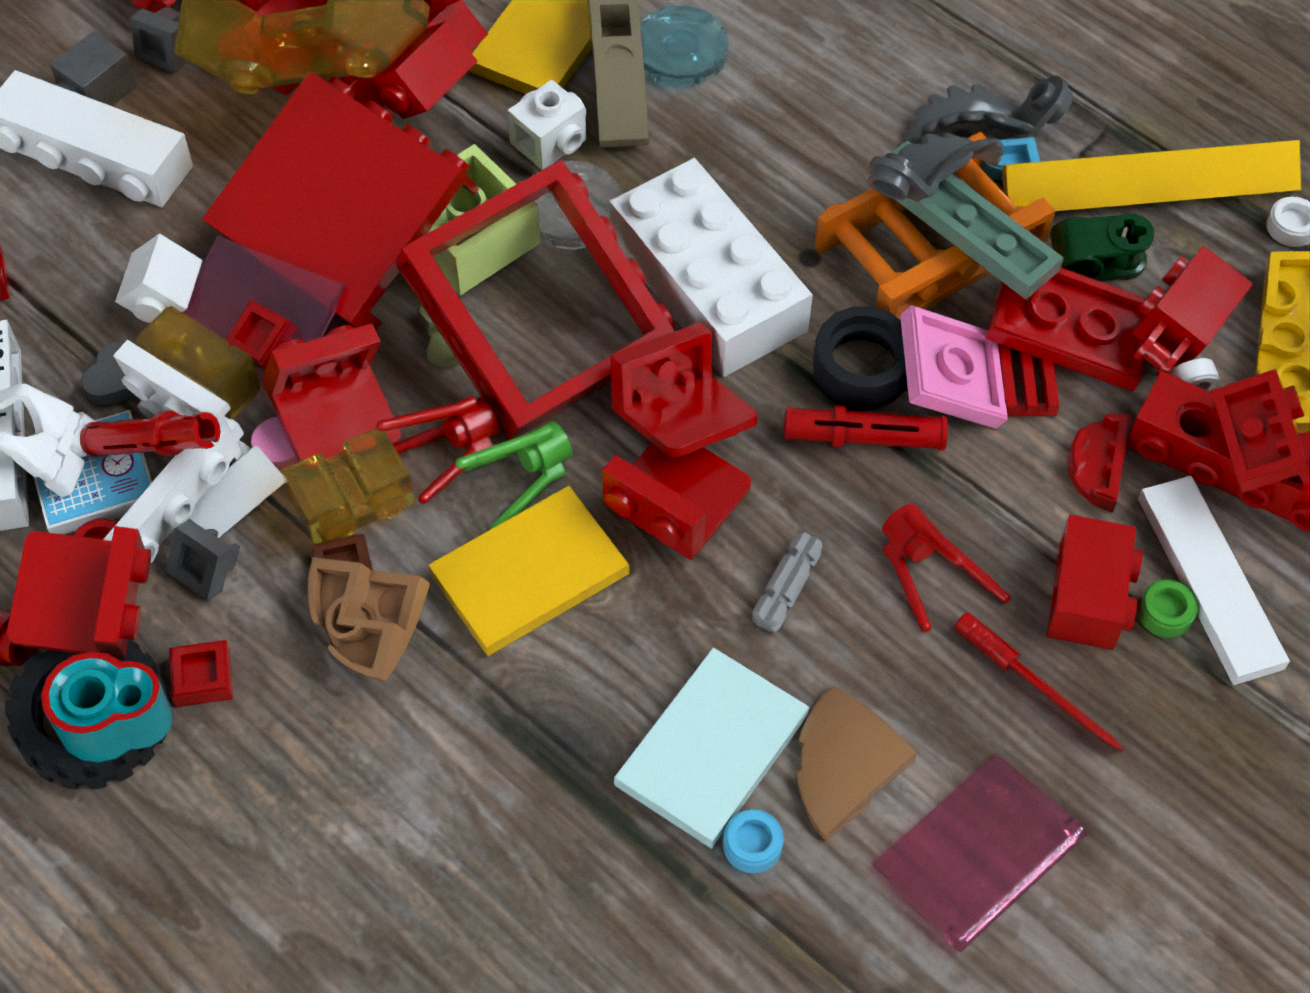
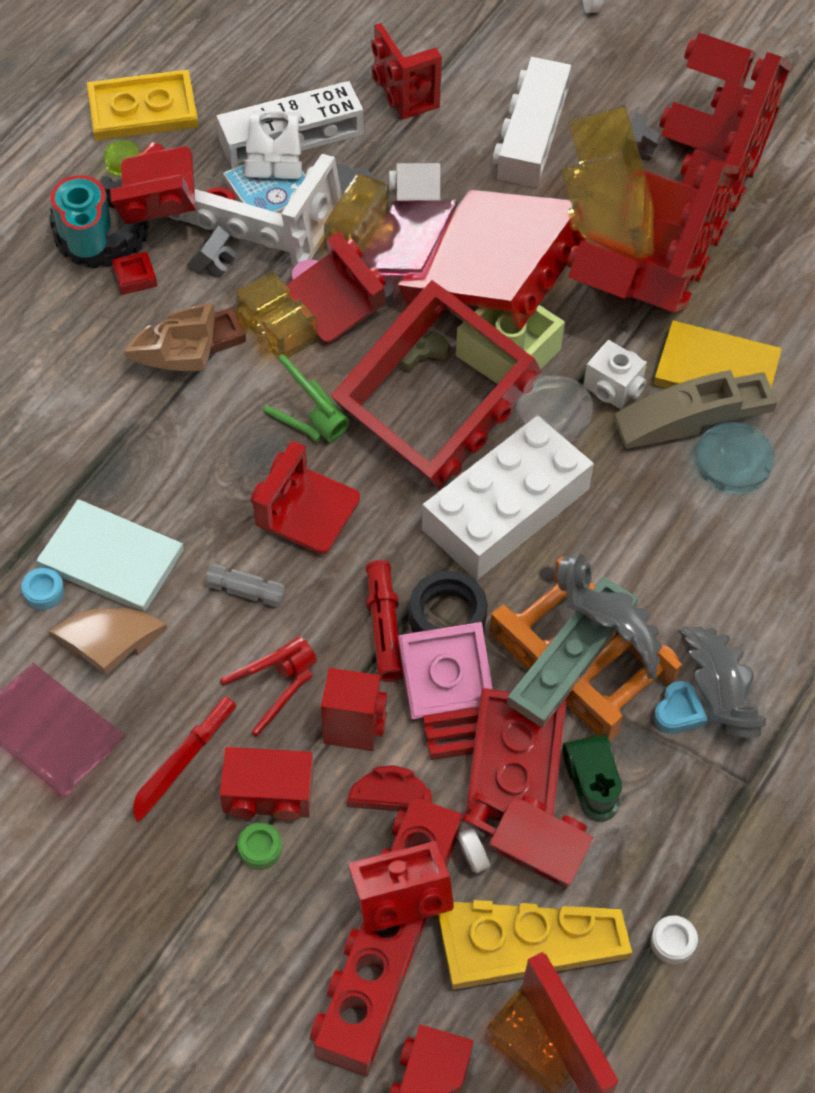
camera: 80 degrees right, 0 degrees up
flat silver brick [50,31,137,106] -> none
red pin [80,411,221,457] -> none
white sticker [189,446,286,538] -> none
red tile [222,300,298,370] -> none
red plant [376,396,499,504] -> none
yellow tile [428,486,629,657] -> none
red bracket [610,322,757,457] -> none
yellow tile [1002,140,1301,211] -> none
white tile [1138,476,1290,685] -> none
none -> red brick [321,667,388,751]

